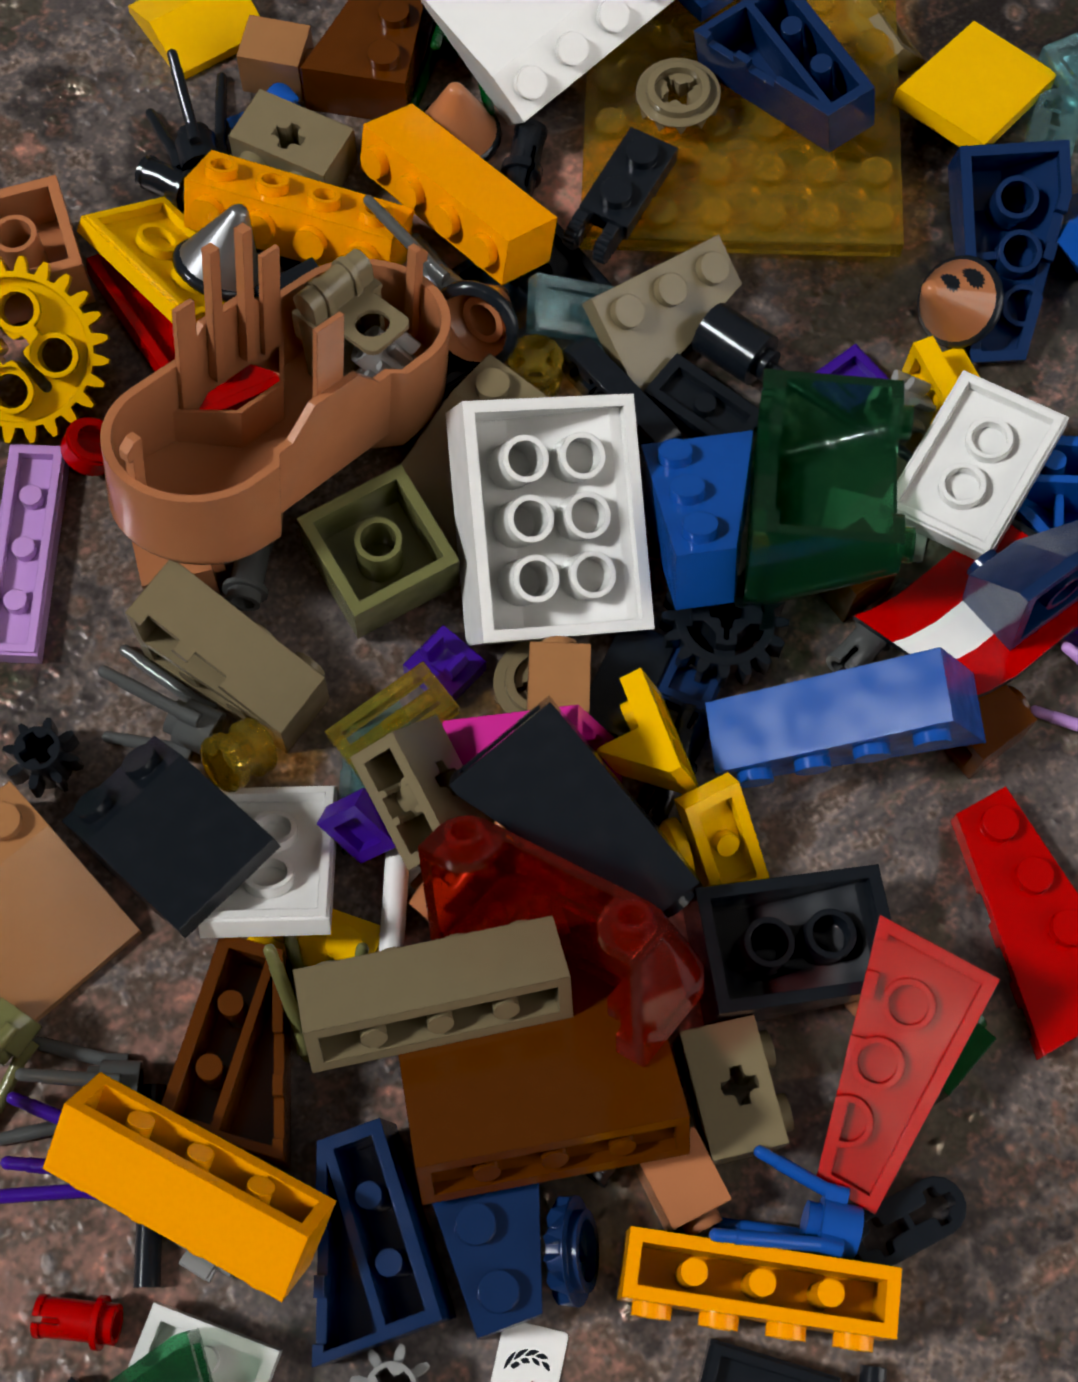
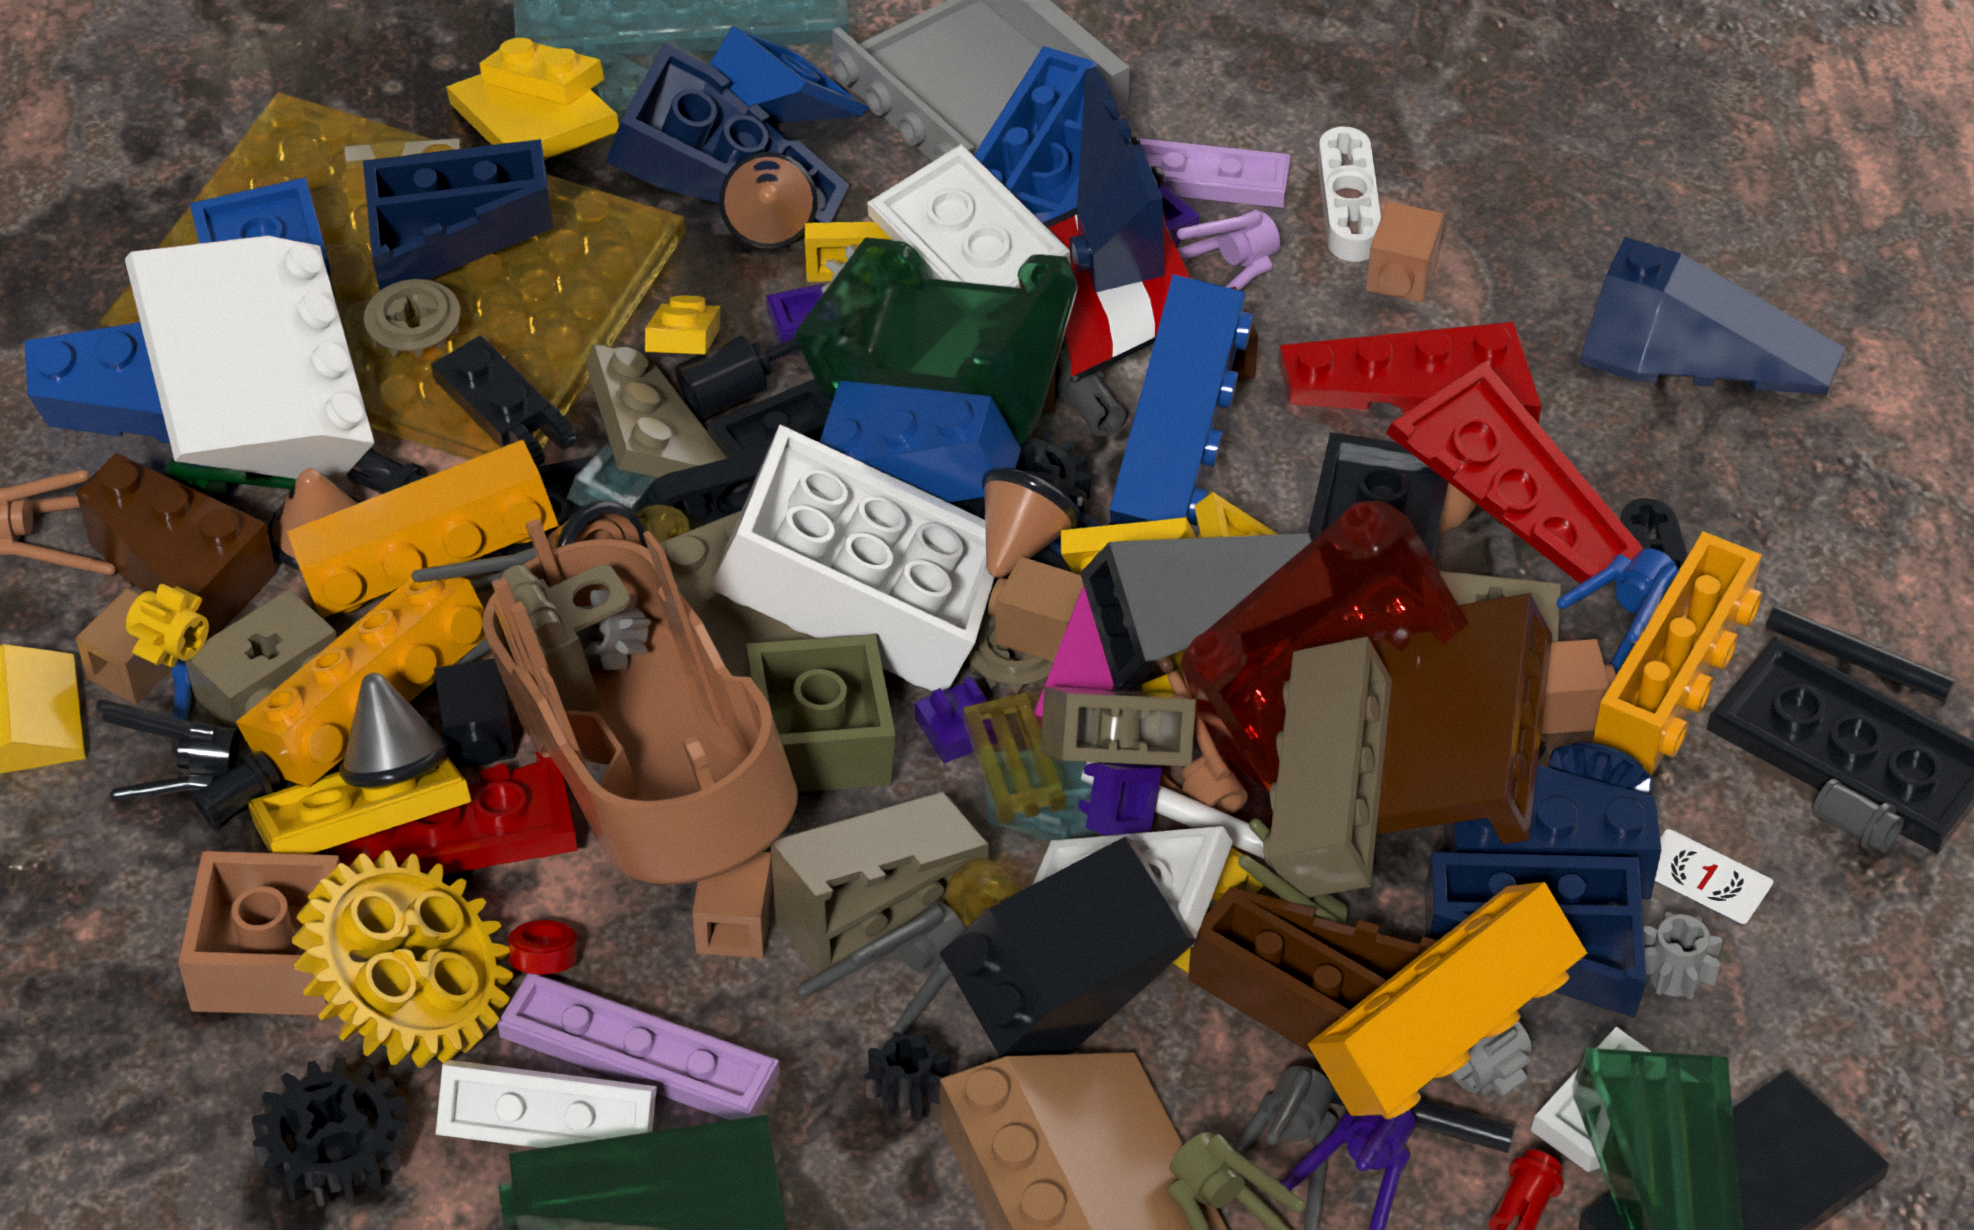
camera: 65 degrees left, 20 degrees down
none -> yellow gear [126,583,209,668]
none -> yellow plate [479,37,604,105]
none -> yellow plate [645,295,721,355]
none -> nougat hat [981,467,1081,578]

